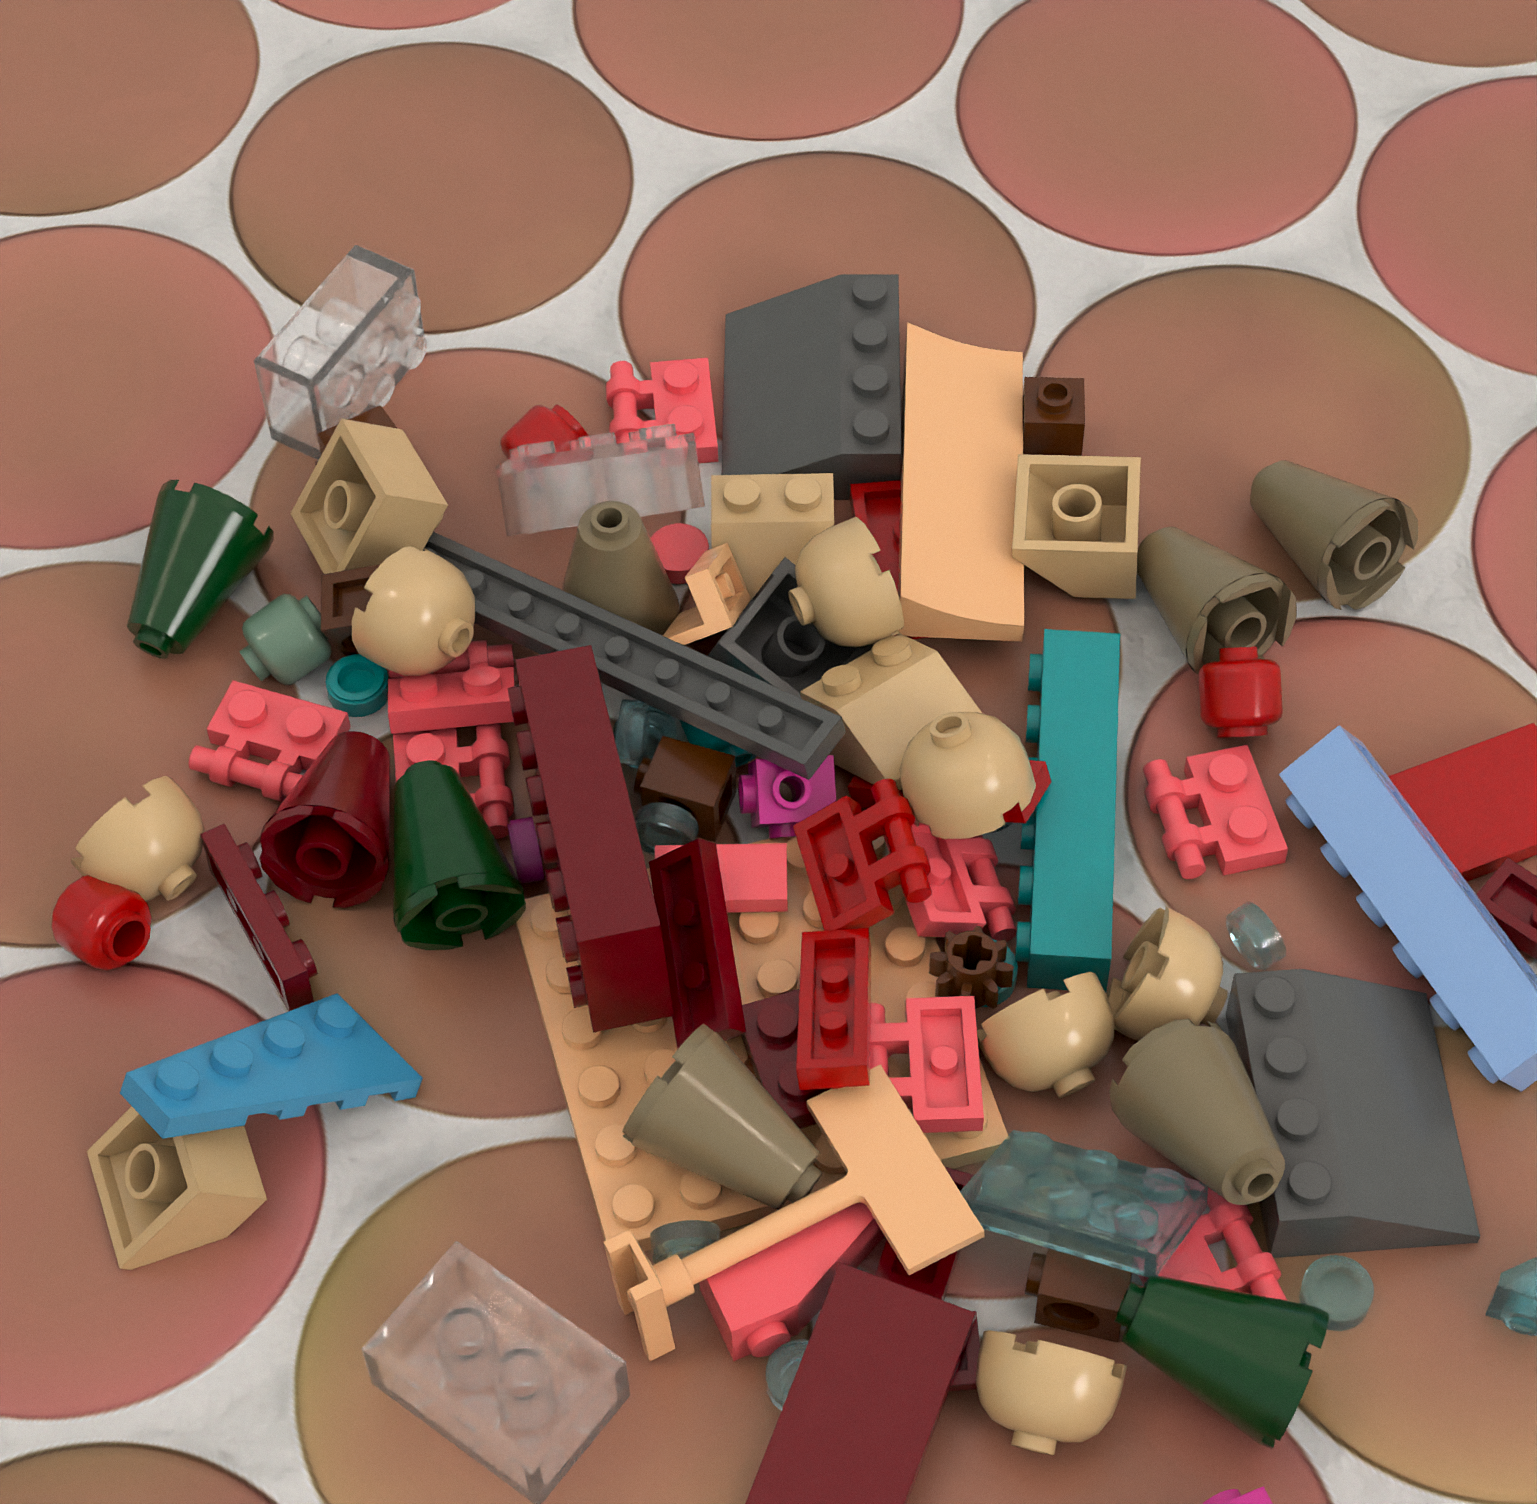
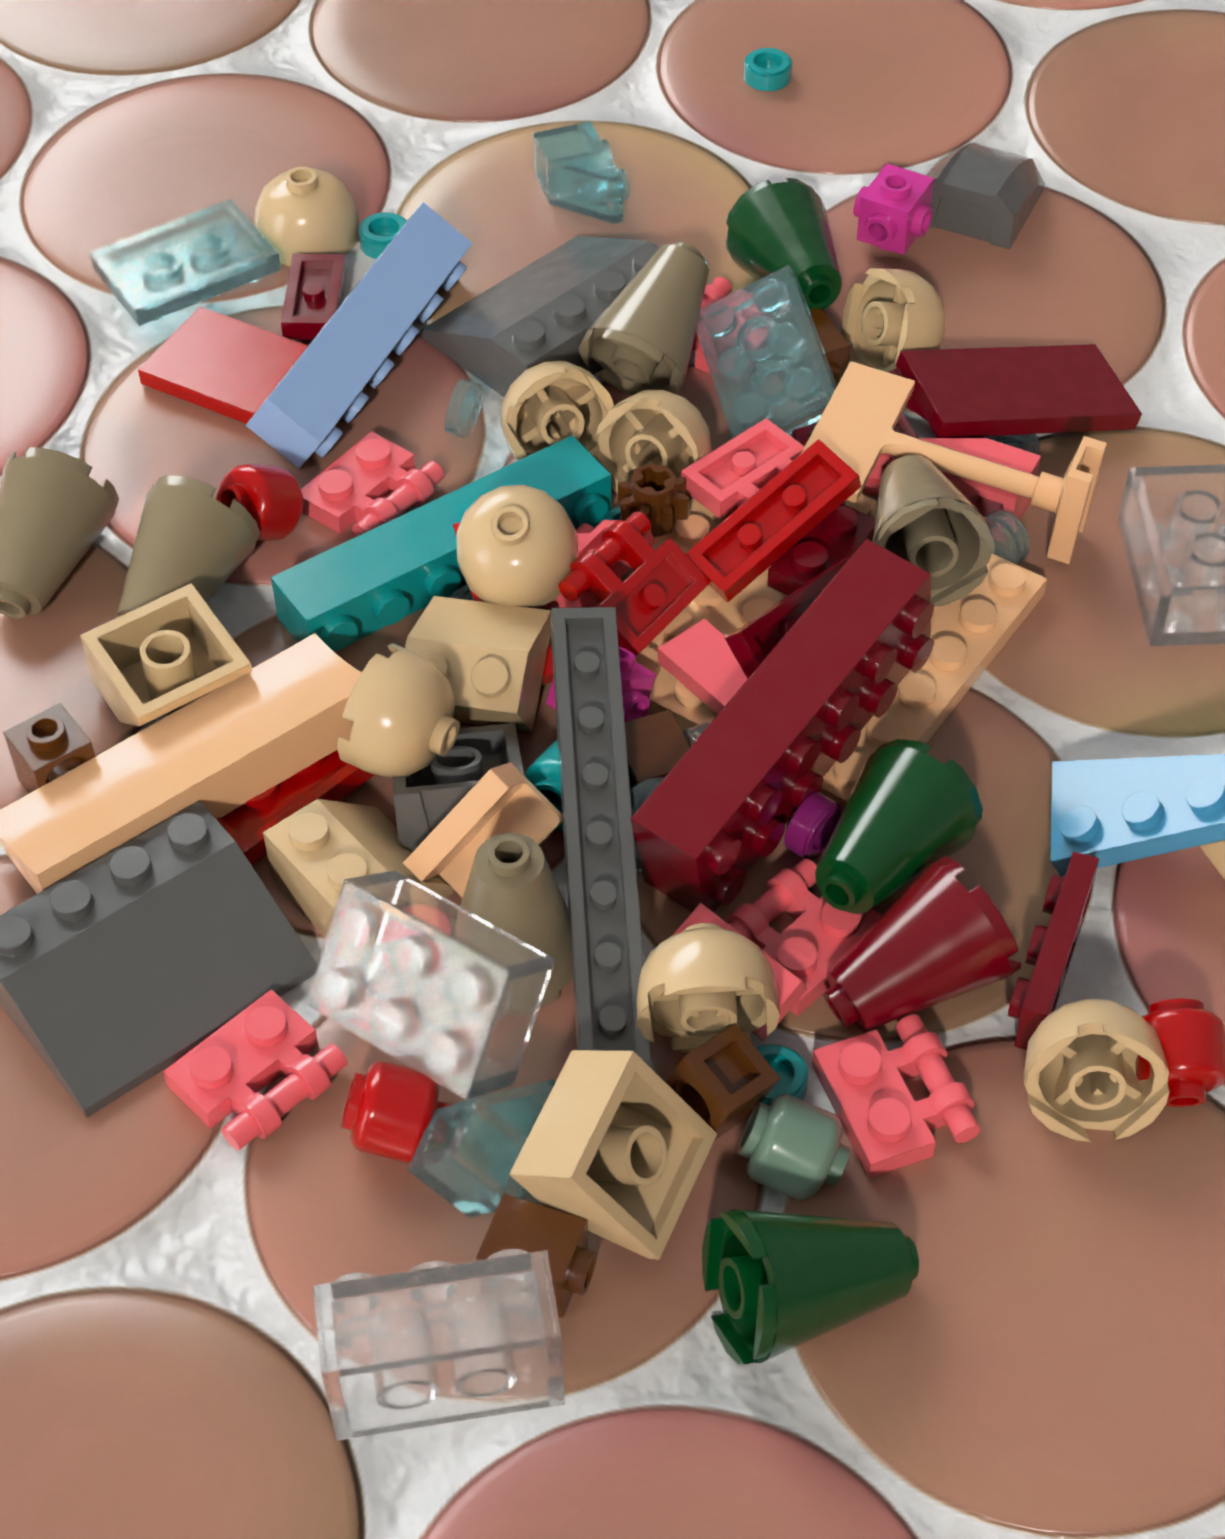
camera: 130 degrees left, 5 degrees down
none -> clear light blue slope [408,1079,556,1218]

